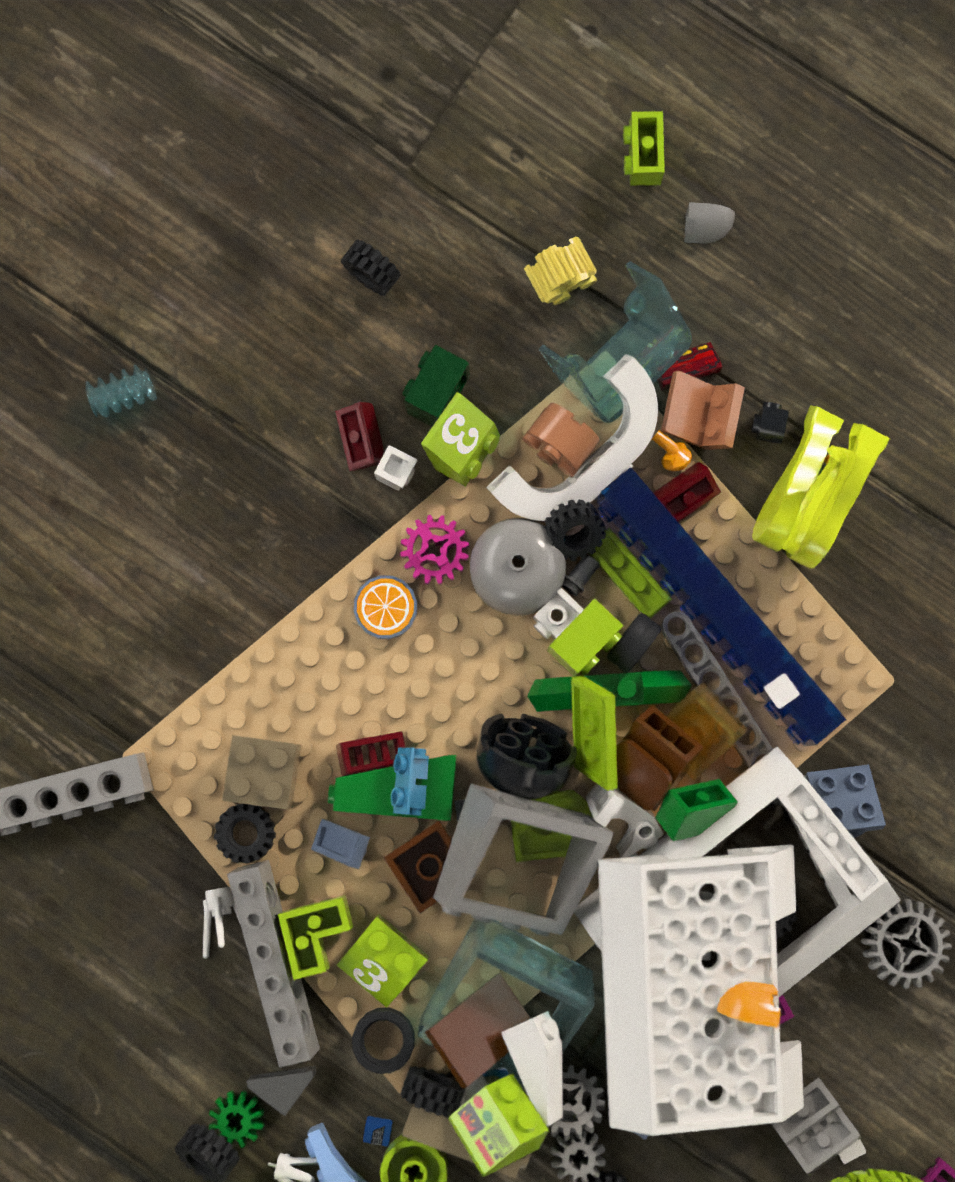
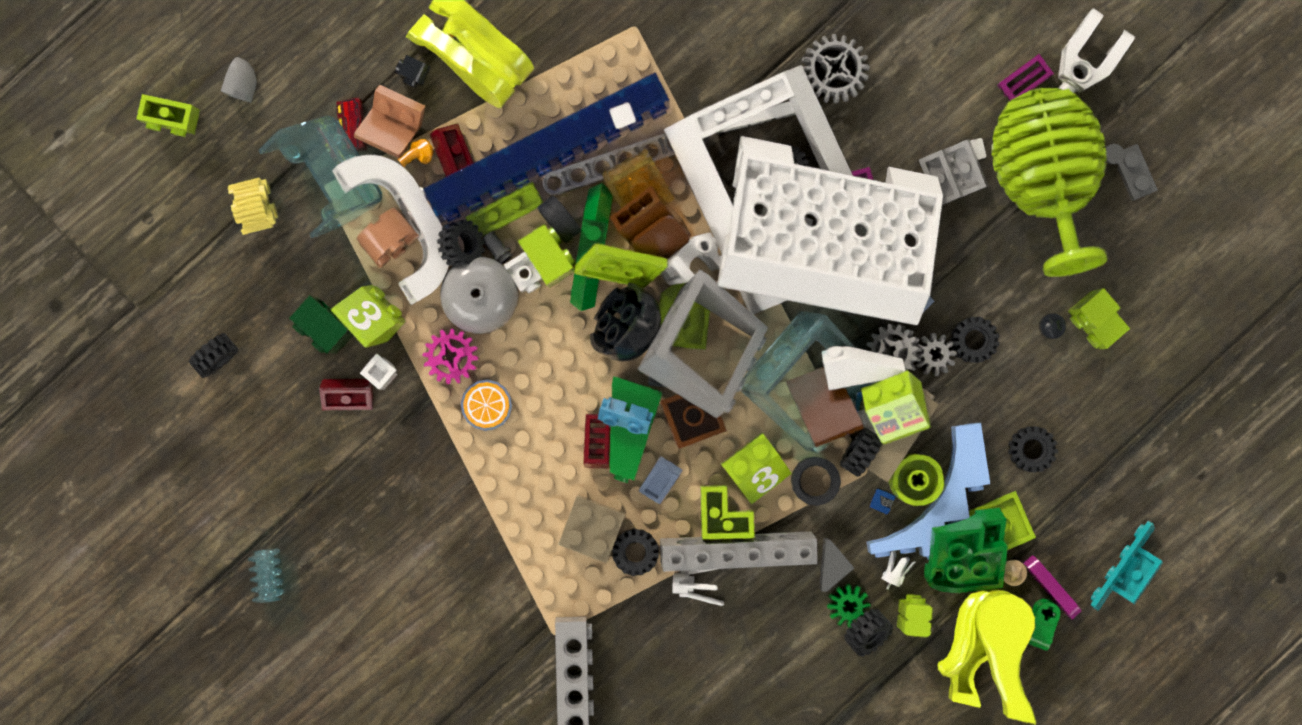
camera: 75 degrees left, 5 degrees up
green slope [655,779,738,841] -> none
light orange brick [716,982,780,1028] -> none
sand blue plate [805,764,886,838] -> none

